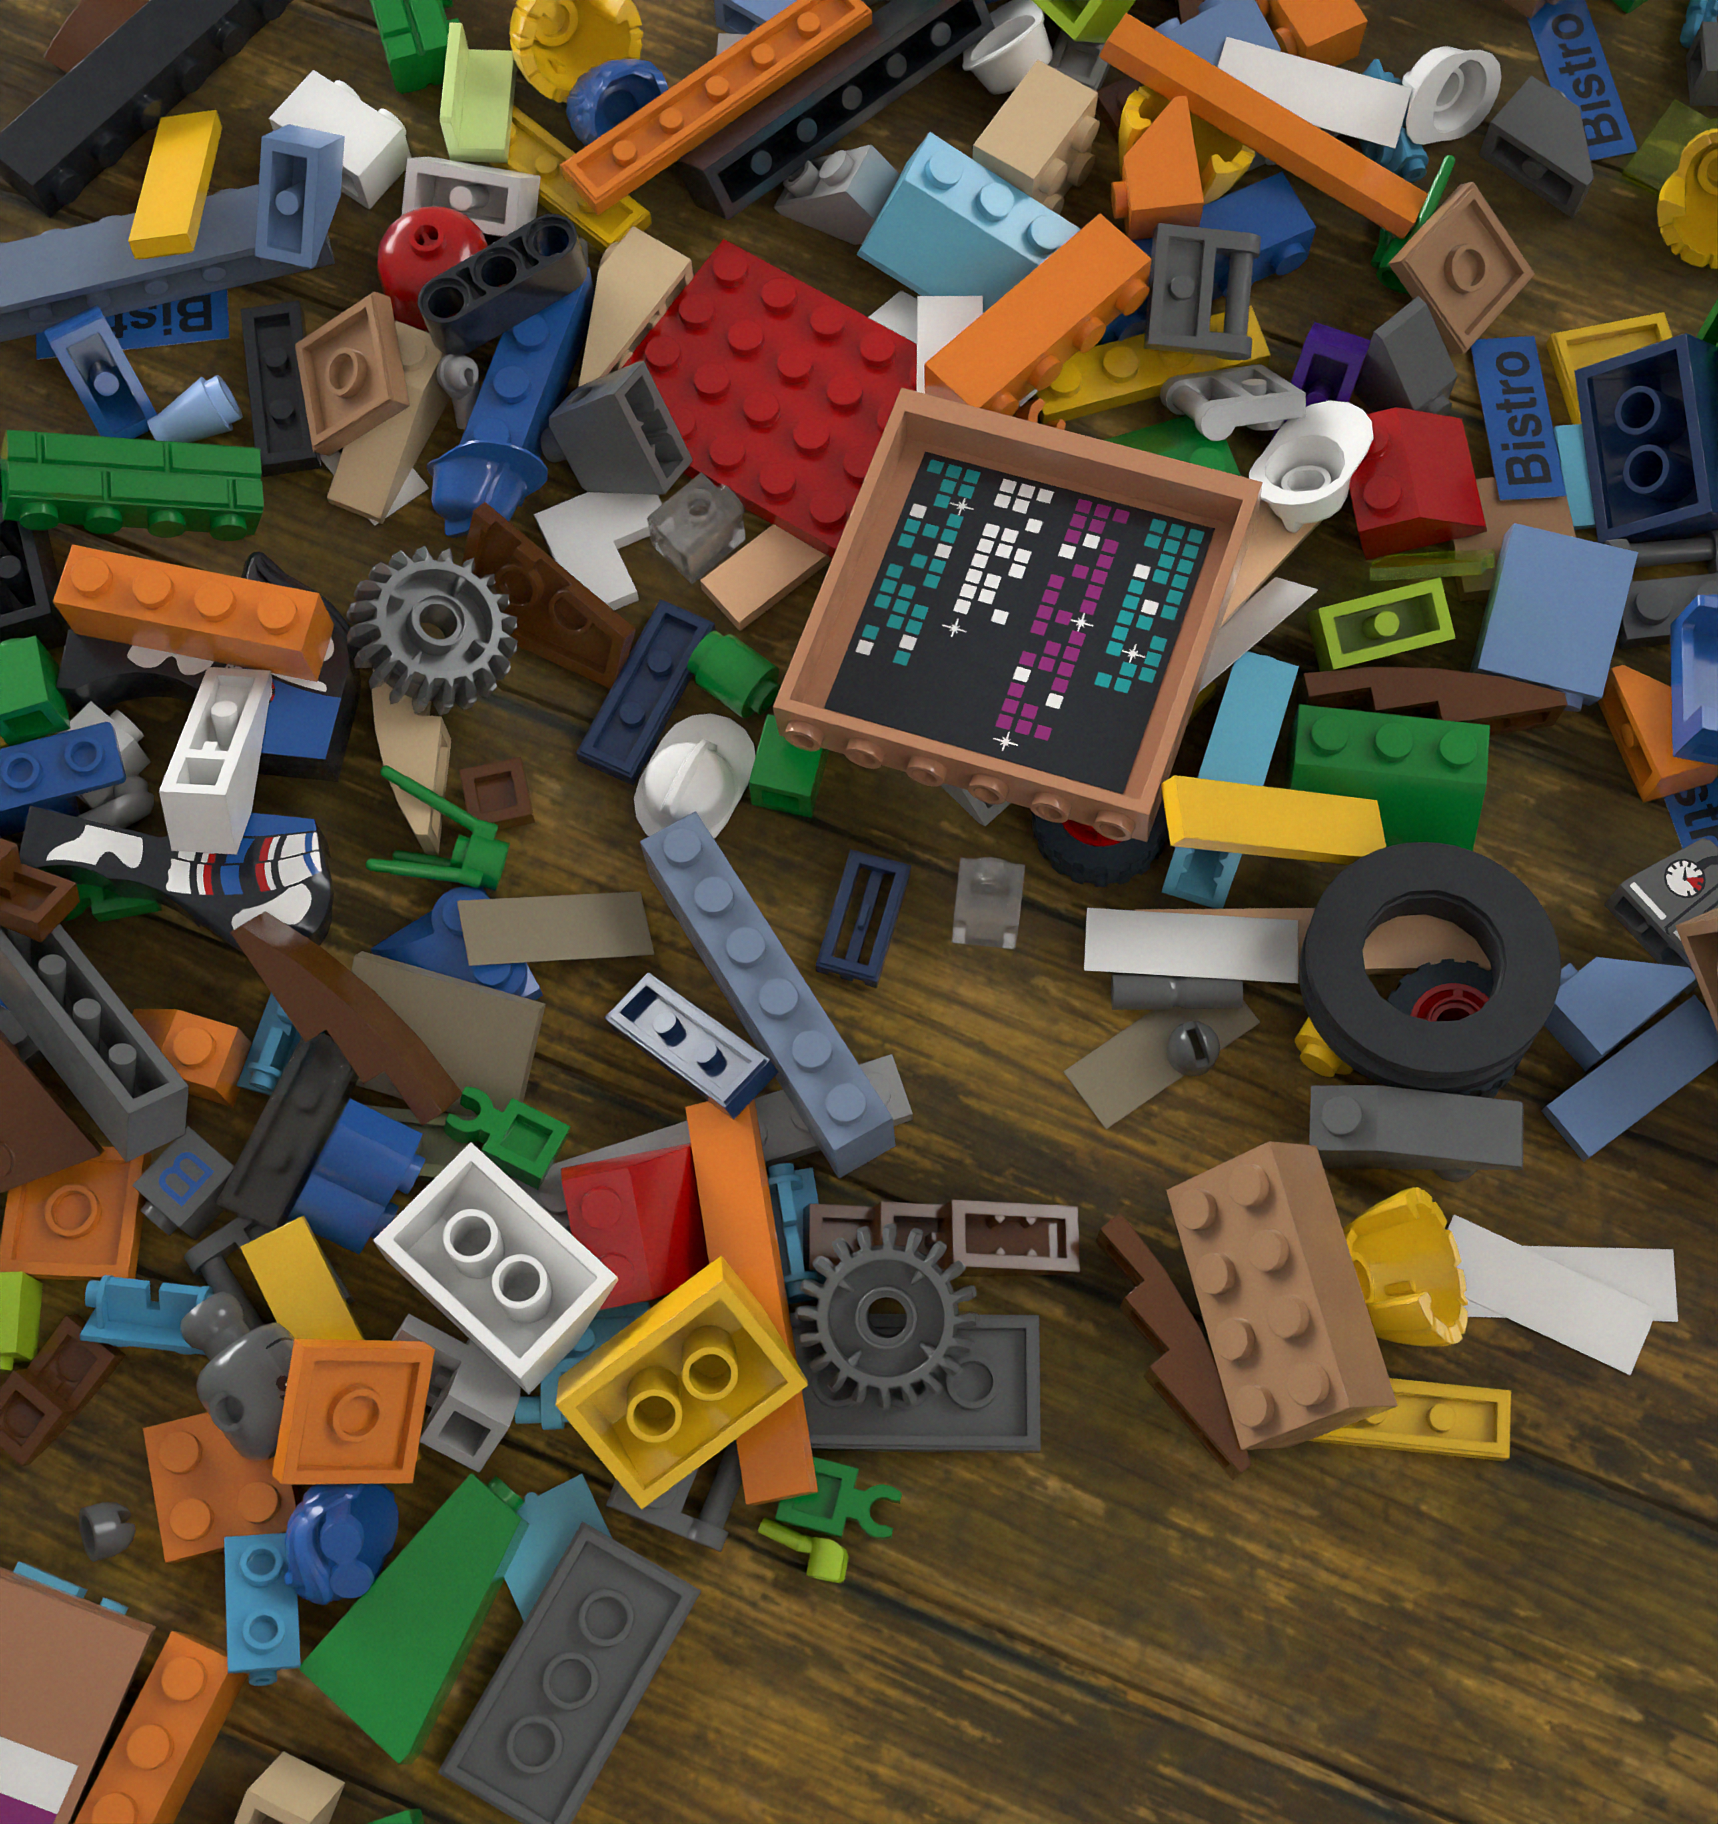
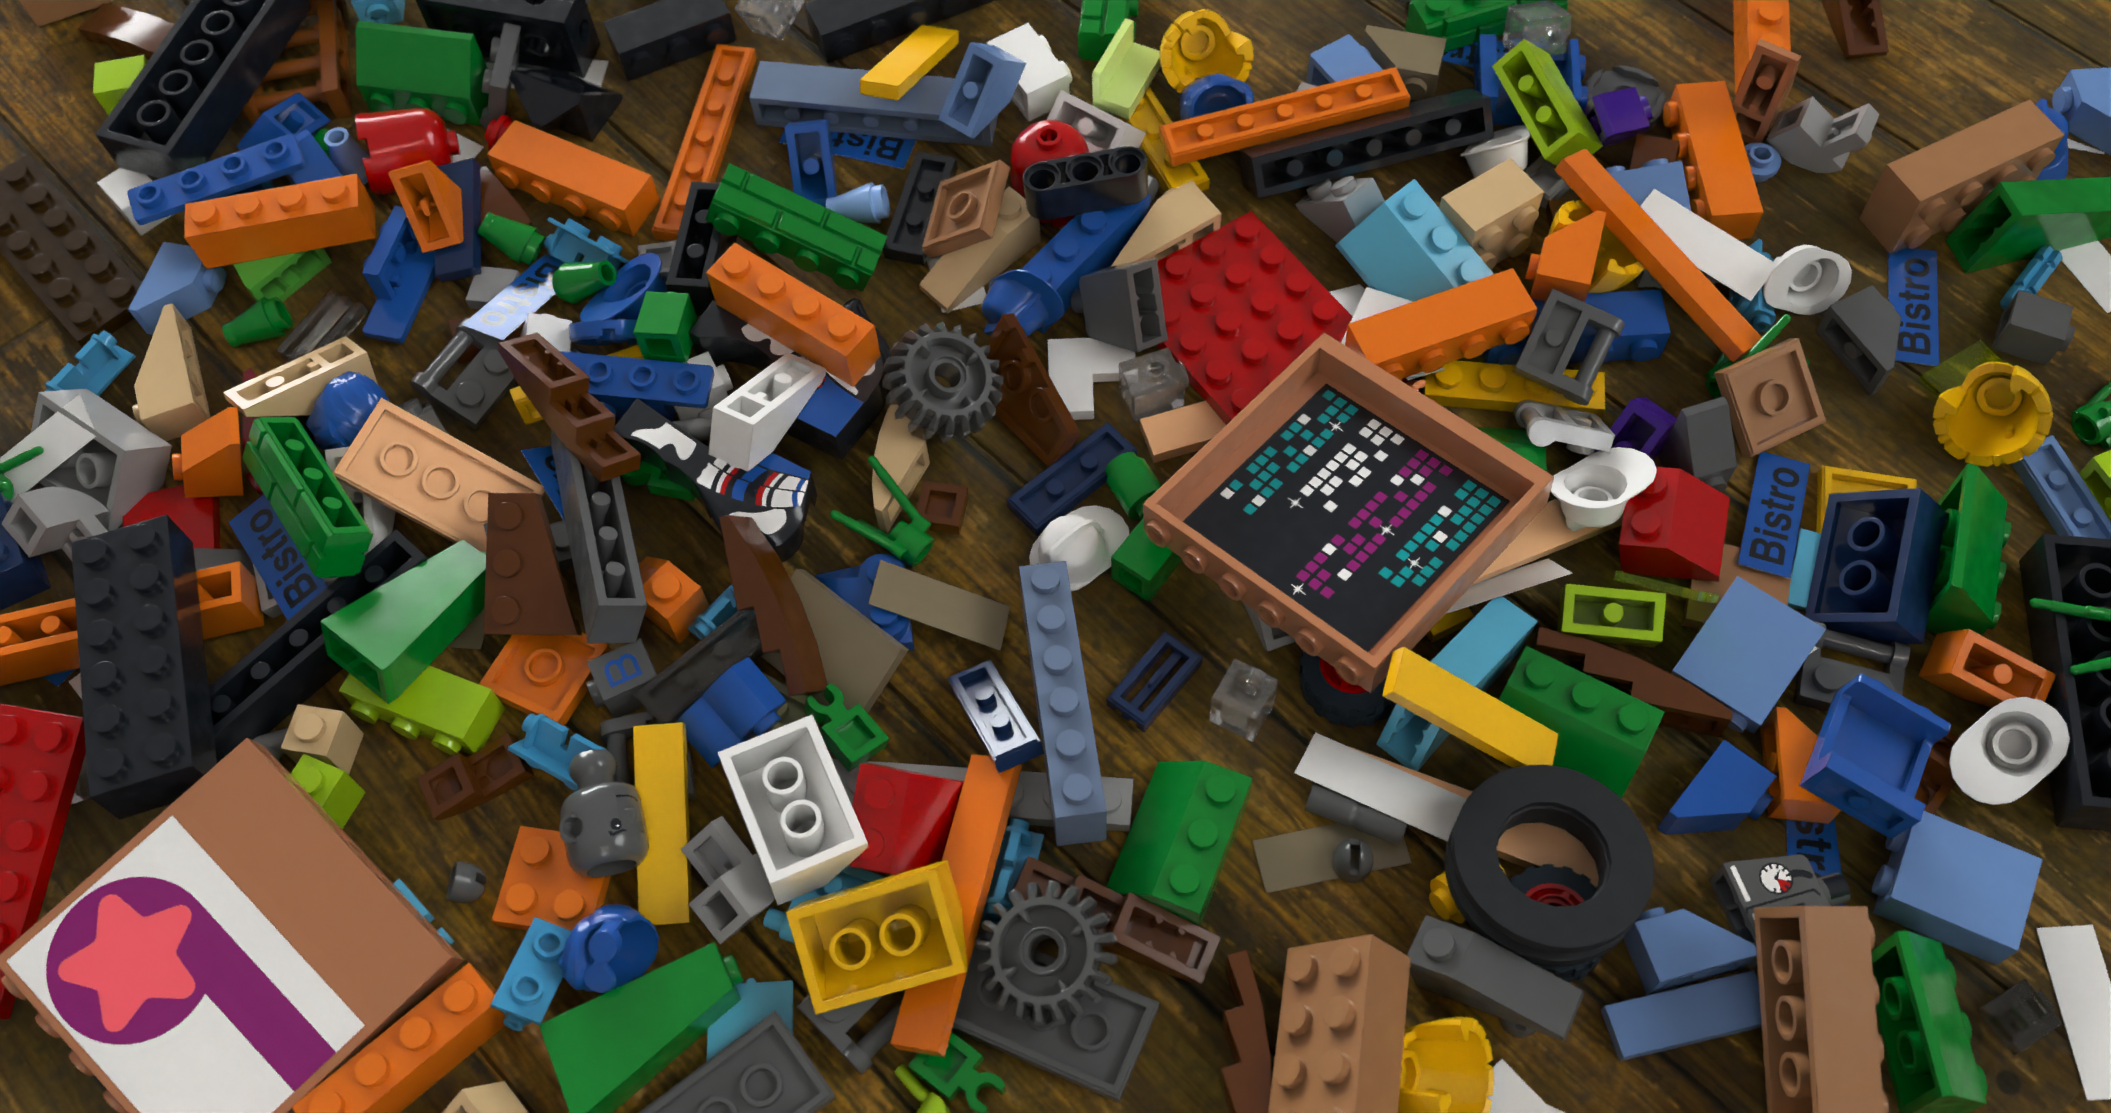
camera: 25 degrees right, 10 degrees down
orange plate [272,1339,435,1485] -> none
light grey arm [436,354,481,429] -> none
none -> green slope [1106,761,1253,927]
none -> blue slope [1657,740,1777,835]

